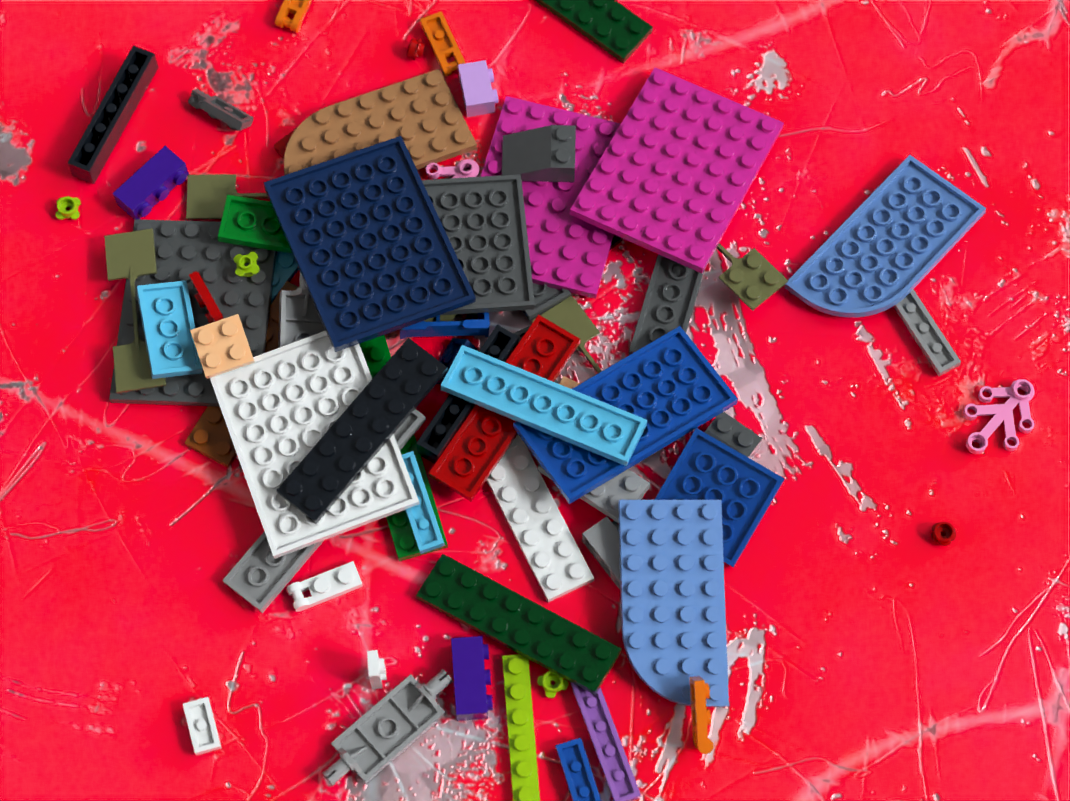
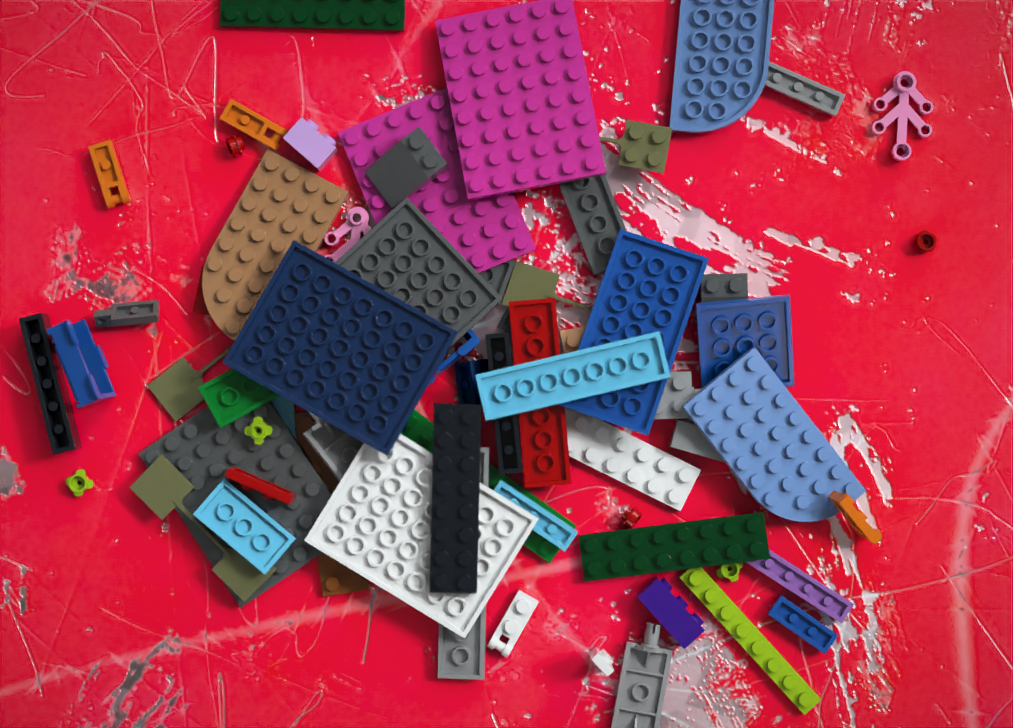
camera: 30 degrees left, 20 degrees up
dark purple brick [113,146,189,220] -> none
light nougat plate [190,314,255,379] -> none
none -> blue piece [46,319,117,408]
none -> red plate [621,507,642,528]

